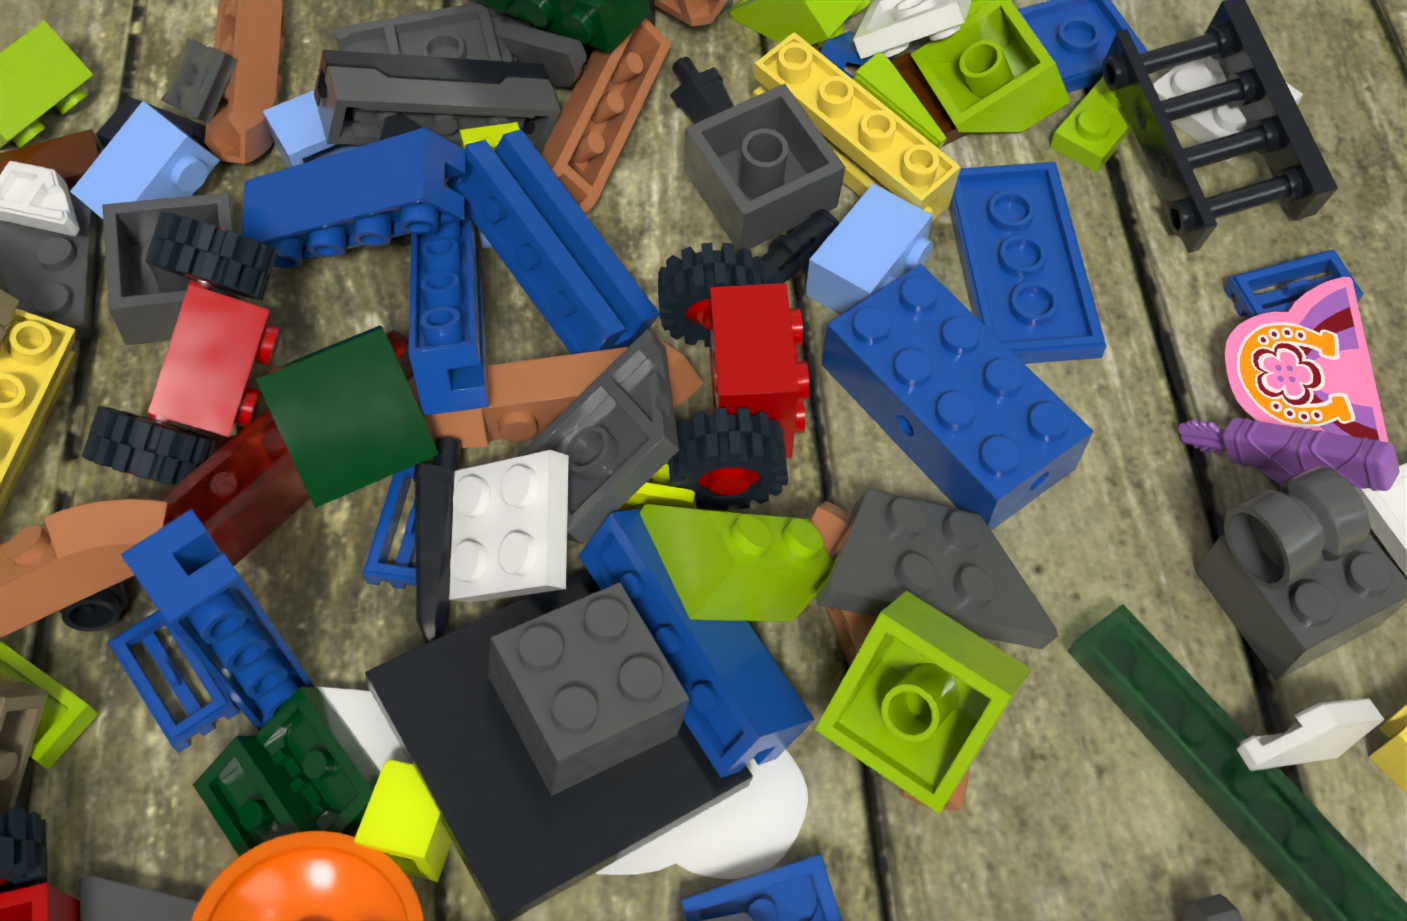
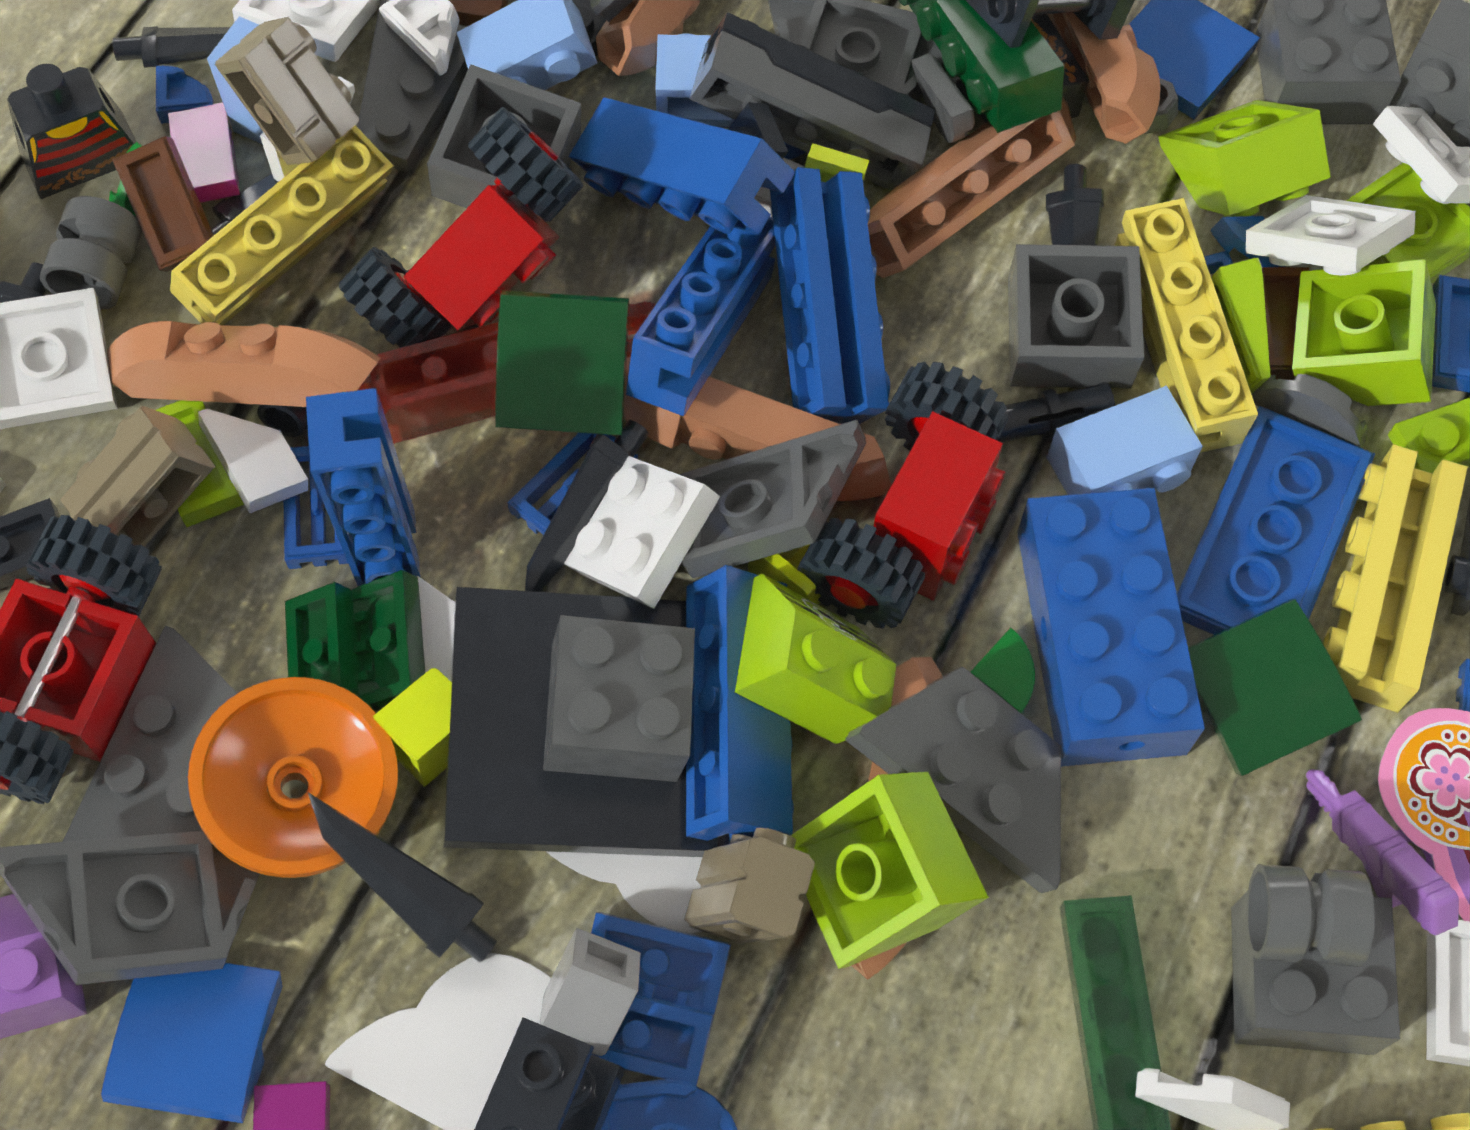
camera: 30 degrees right, 5 degrees up
none -> white tile [198,409,308,513]
none -> dark tan brick [684,828,815,944]
none -> green tile [970,627,1035,715]
none -> dark green slope [1188,599,1362,776]
none -> dark grey tile [1251,374,1369,448]
none -> light yellow brick [1323,444,1468,713]

